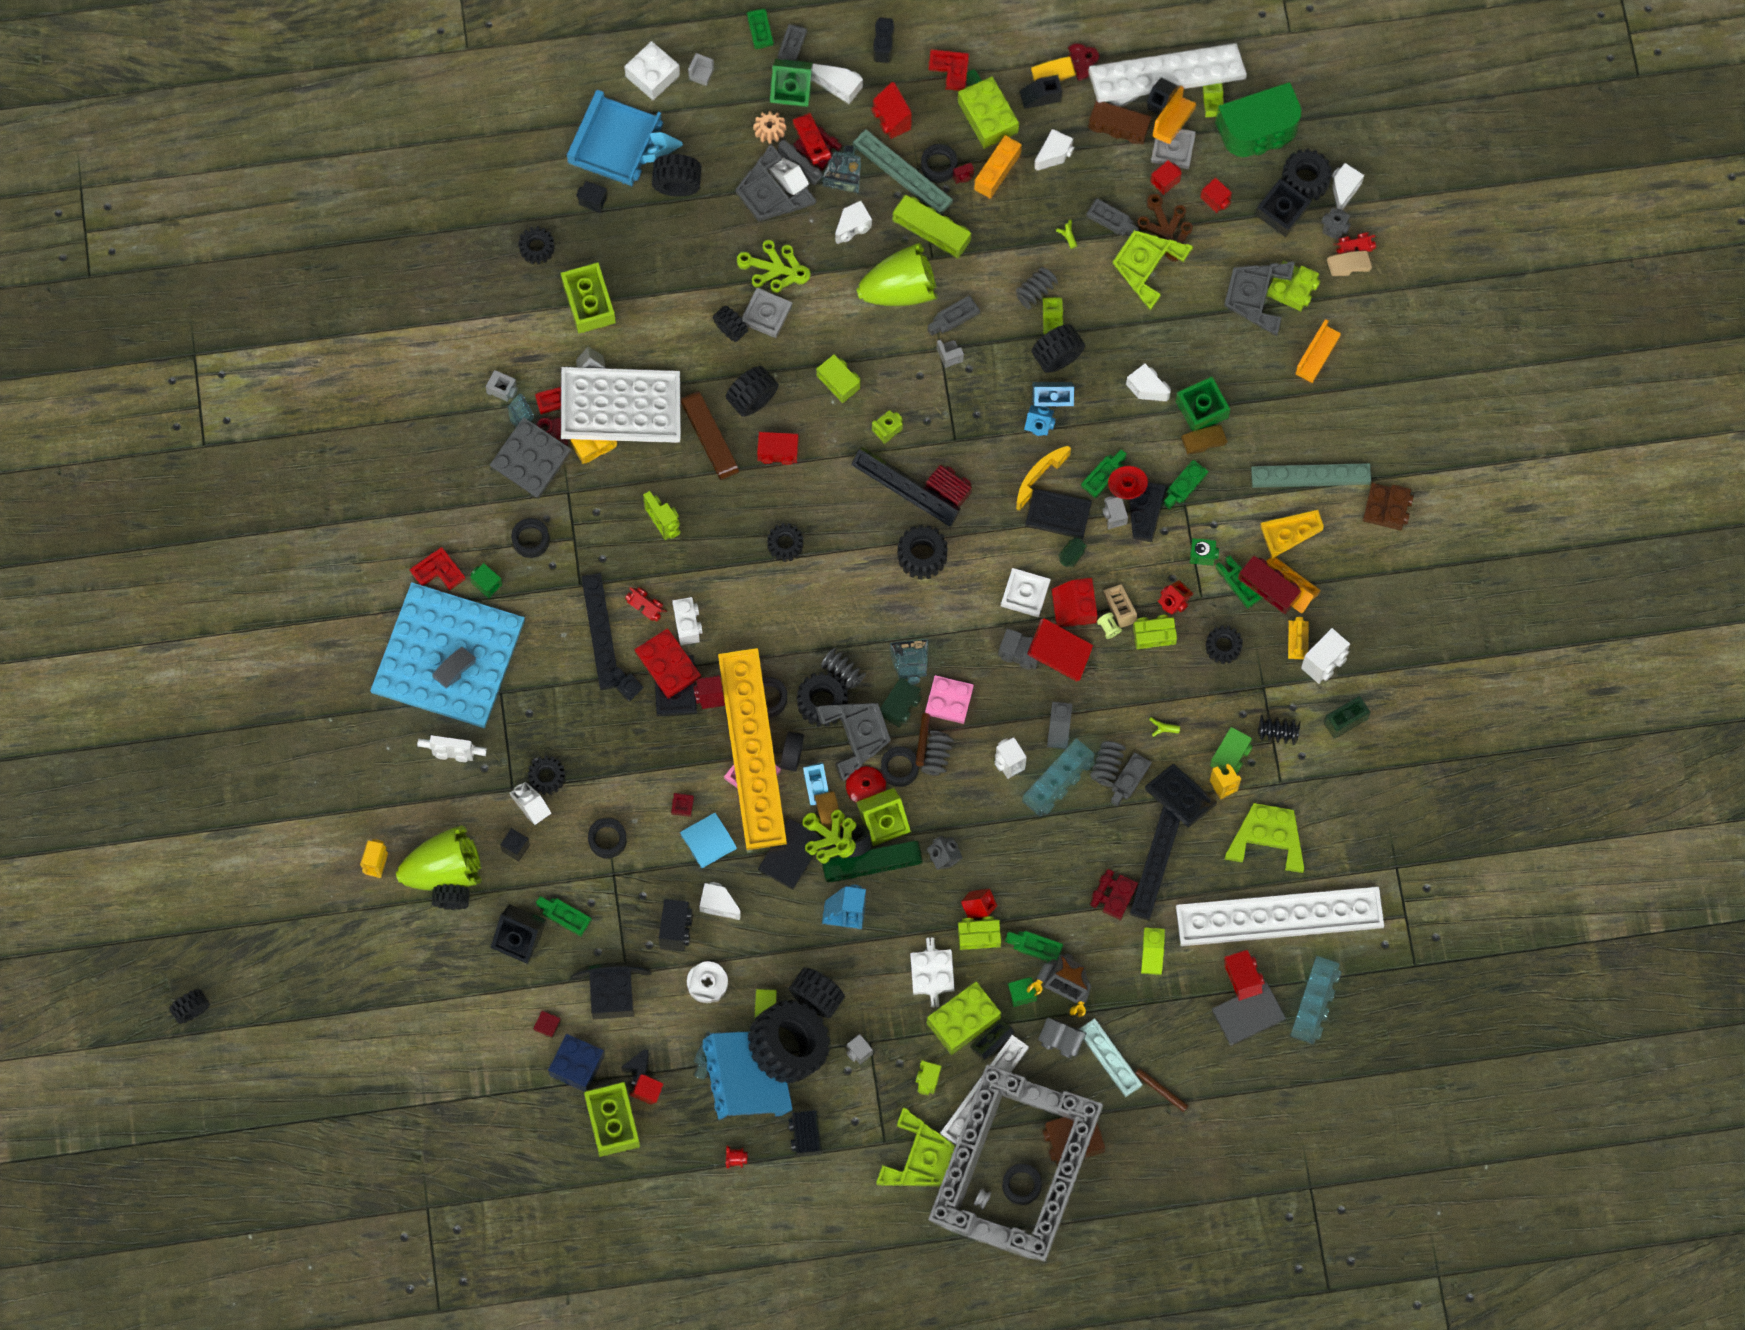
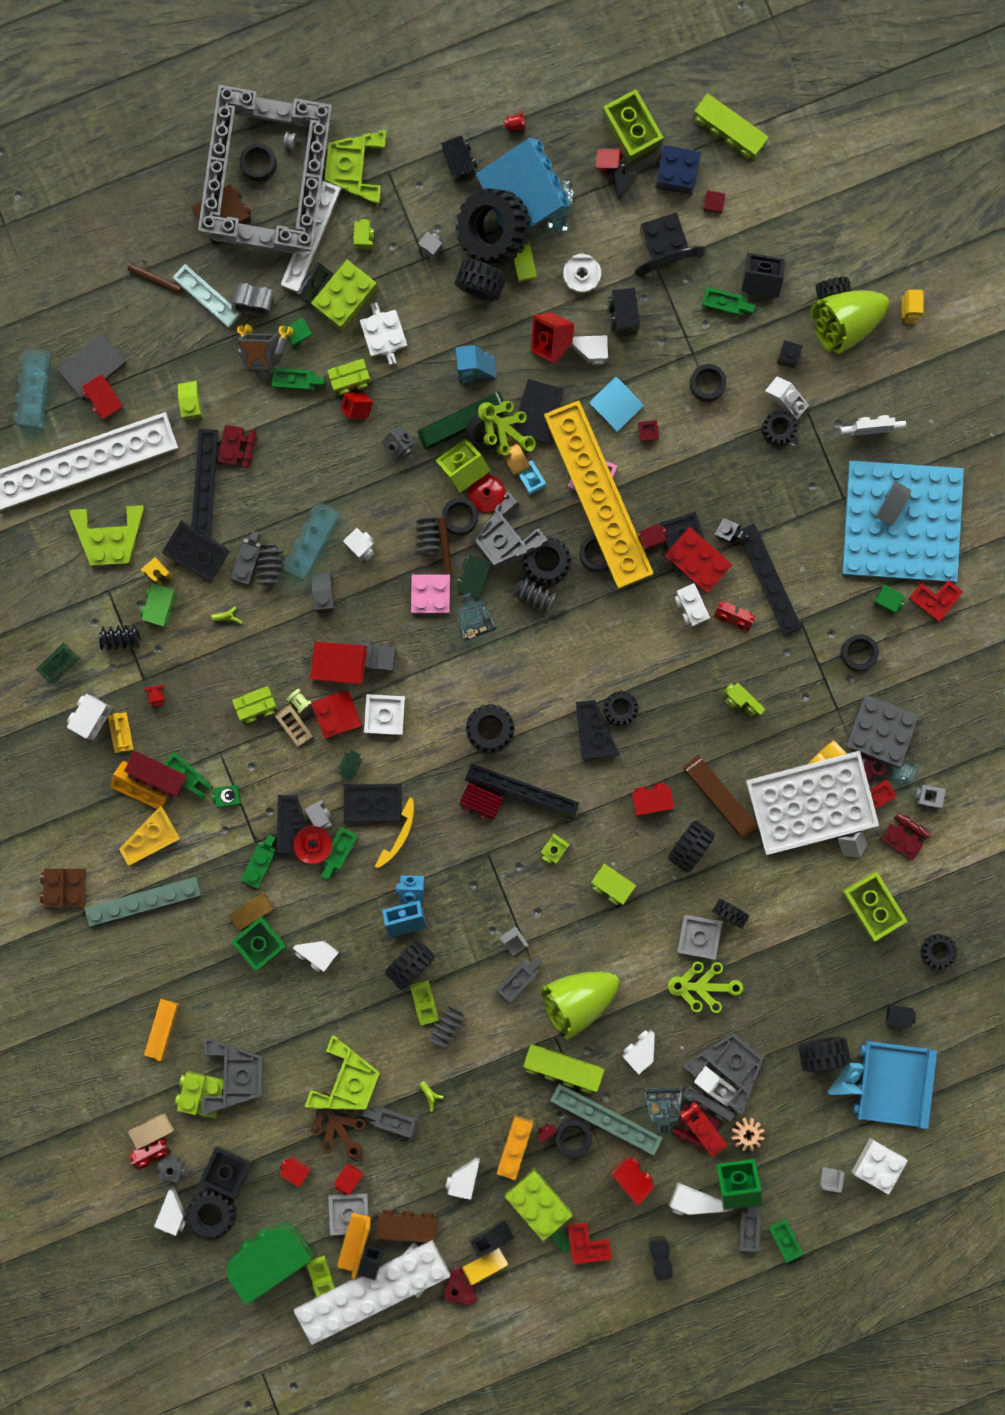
camera: 170 degrees right, 15 degrees up
black tyre [780,731,804,772] -> none
red brick [1157,580,1194,615] -> none
black tyre [1206,625,1243,664] -> none
none -> red brick [144,685,166,707]
none -> red slope [531,312,574,363]
none -> black wing [576,700,620,759]
none -> lime brick [693,93,769,161]
none -> dark red plate [880,812,931,861]

